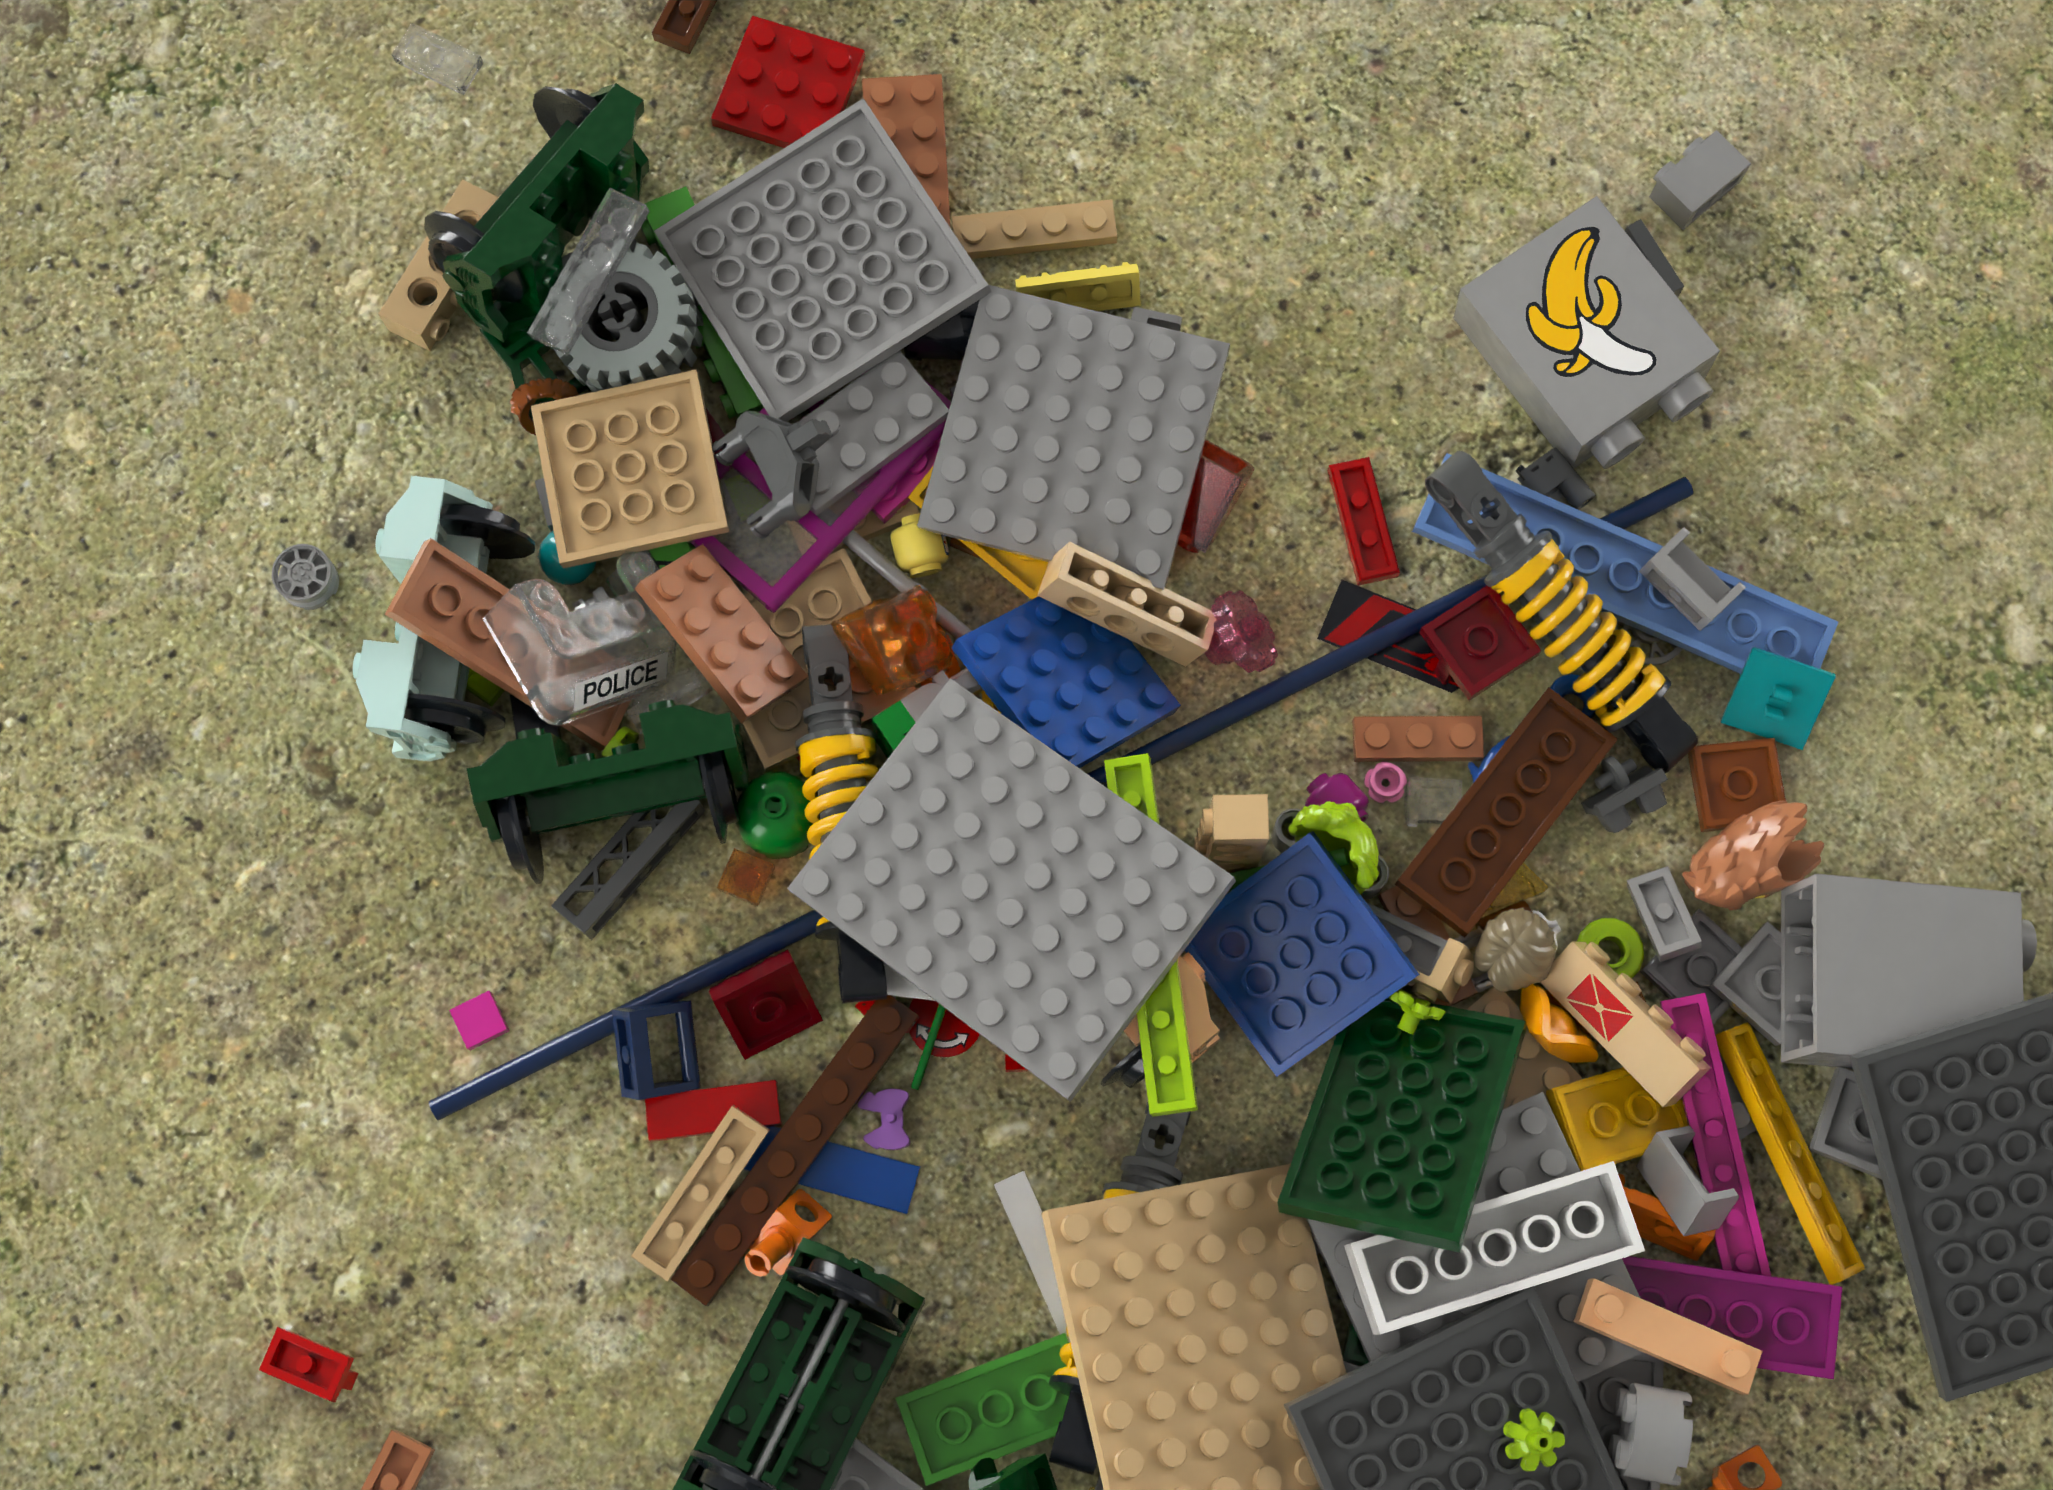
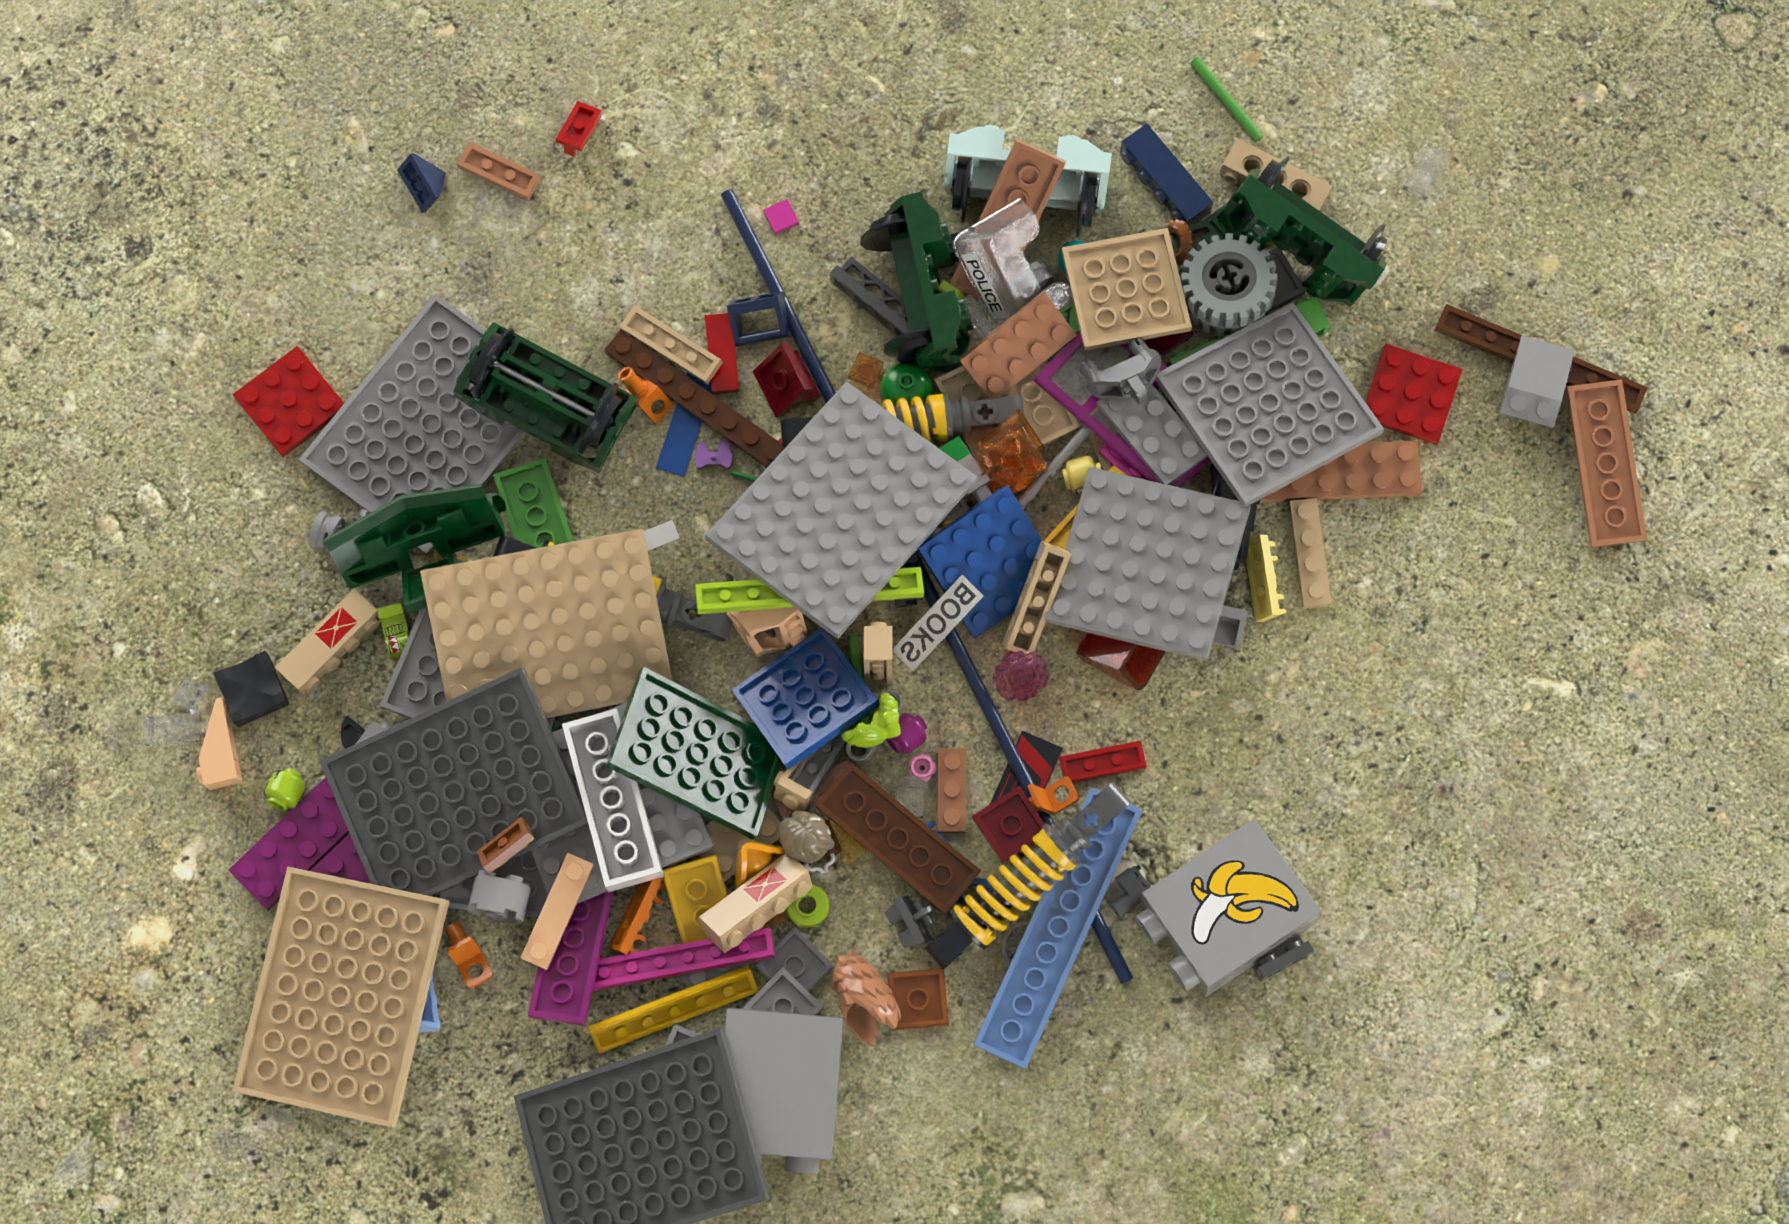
camera: 90 degrees right, 0 degrees up
light grey wheel [272,544,339,610] -> none
clear plate [527,188,650,356] -> none
lime plant [1389,989,1446,1035] -> none
lime plant [1503,1408,1565,1472] -> none
light grey plate [1627,866,1702,962] -> none
light grey panel [1636,1126,1739,1236] -> none
light grey panel [1639,527,1746,631] -> none
light grey brick [1649,130,1751,230] -> none
teal piece [1721,647,1836,750] -> none
none -> dark orange plate [477,817,535,874]
none -> clear sticker [892,575,983,671]
none -> orange bracket [1027,776,1079,816]
none -> dark blue brick [1120,123,1214,225]
none -> bright green bar [1190,57,1263,143]

